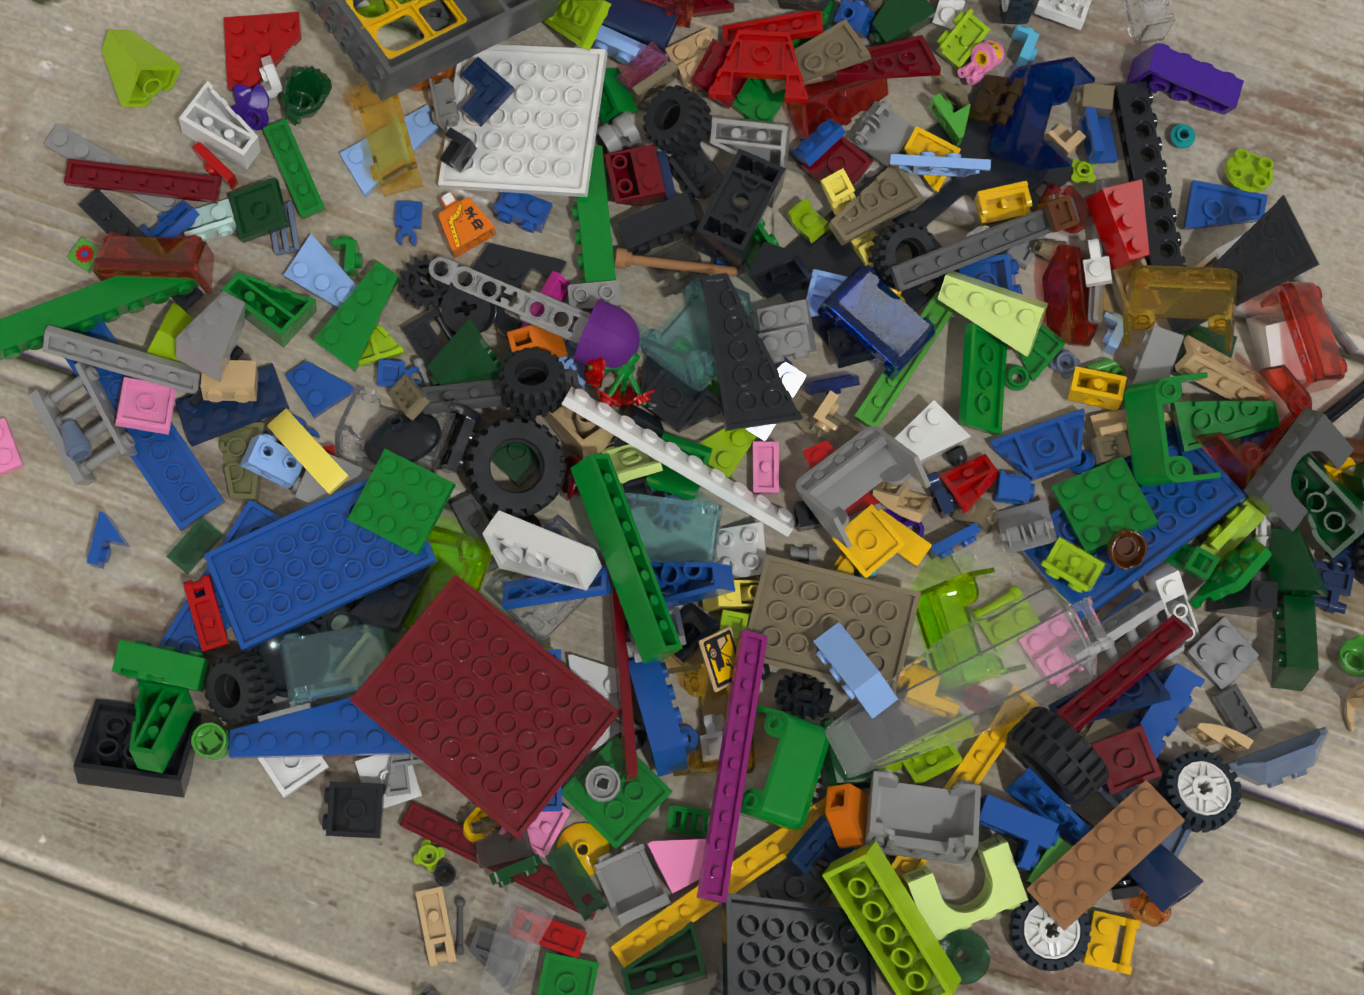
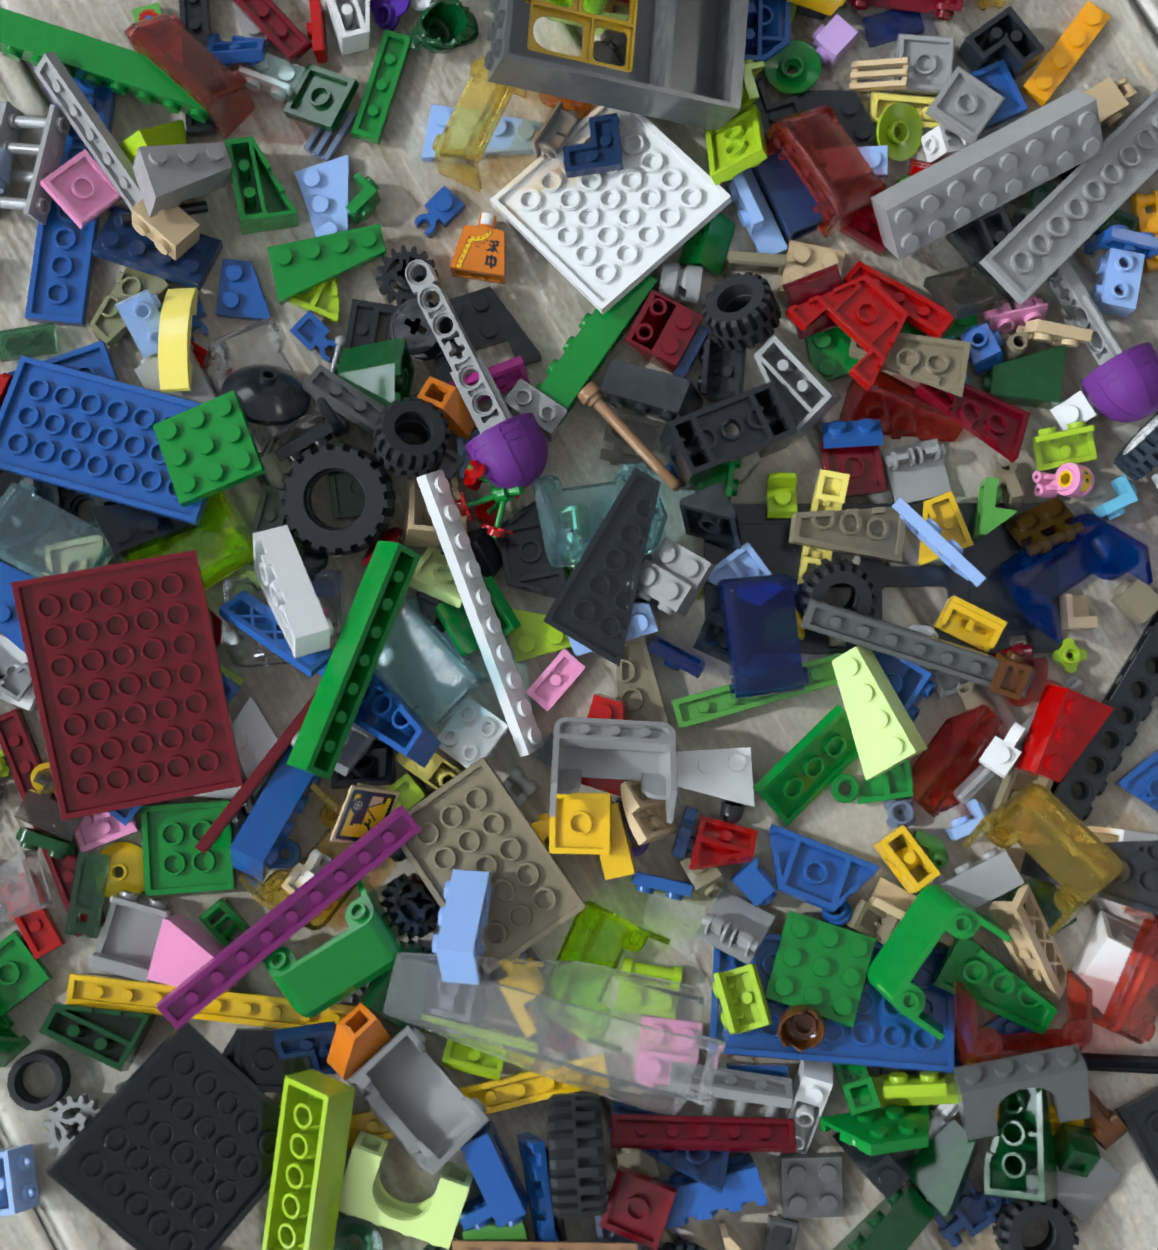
camera: 50 degrees right, 5 degrees up
dark tan plate [389,374,430,420] -> none
black panel [440,127,477,173] -> none
blue bracket [493,192,553,233] -> none
light grey wheel [585,766,621,803] -> none
clear pink plate [617,41,668,92] -> none
tan bracket [813,390,840,433] -> none
blue panel [1079,107,1118,164] -> none

